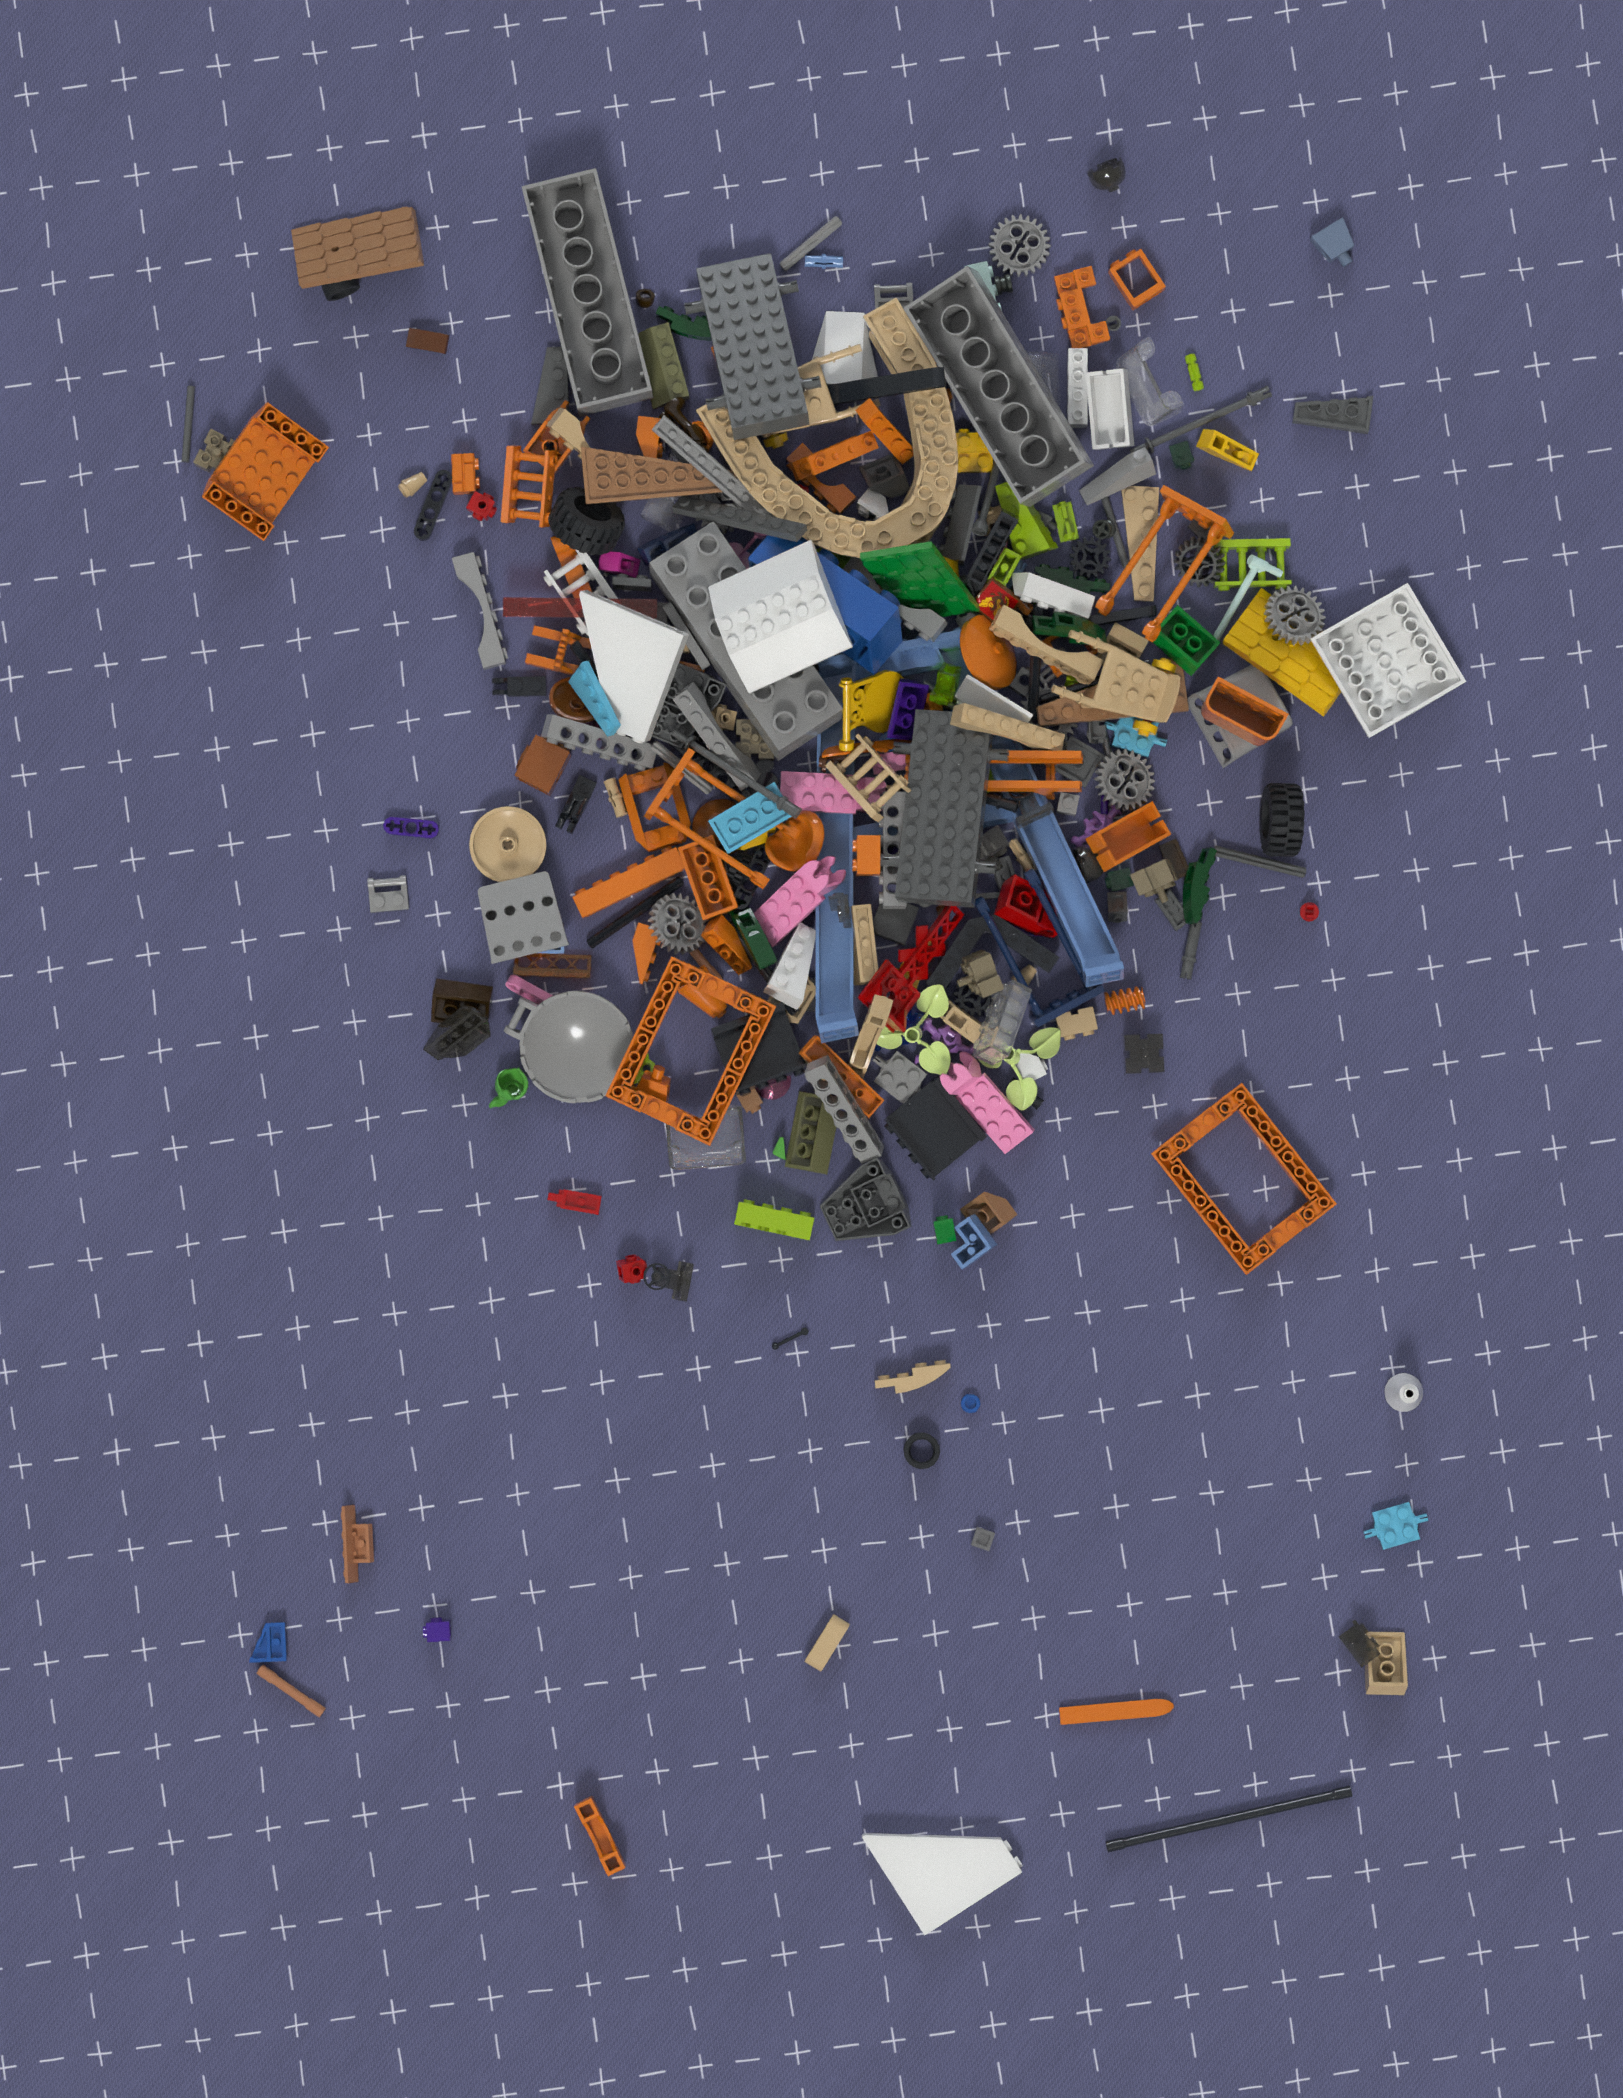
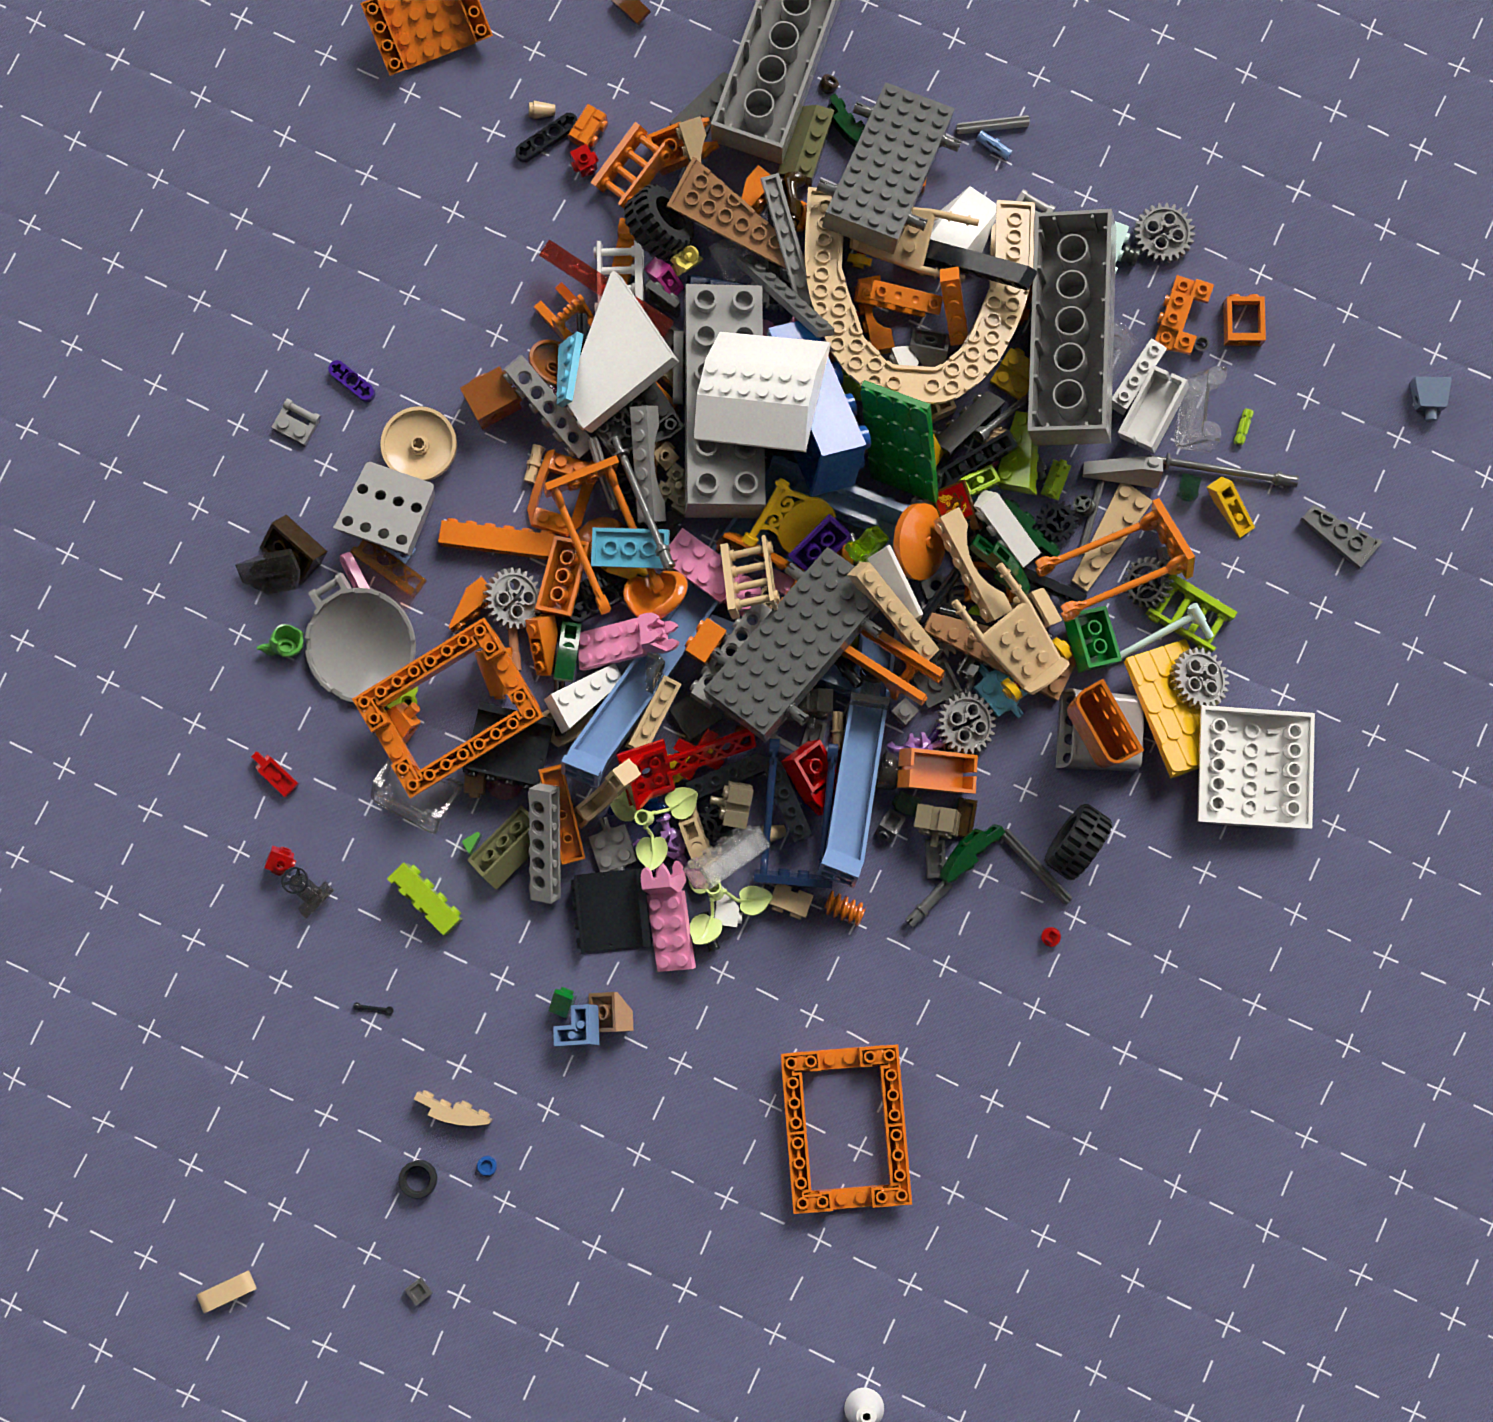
camera: 40 degrees right, 5 degrees down
light grey arch [452,552,508,670] -> none
black hinge [492,676,546,697] -> none
black plate [555,775,597,834] -> none
black axle [586,876,684,948] -> none
dark grey wedge [820,1157,912,1241] -> none
light grey arch [843,557,947,642] -> none
clear smoke cylinder [1087,157,1126,192] -> none
clear smoke brick [1123,1034,1165,1074] -> none
none -> light yellow hips [670,245,703,276]

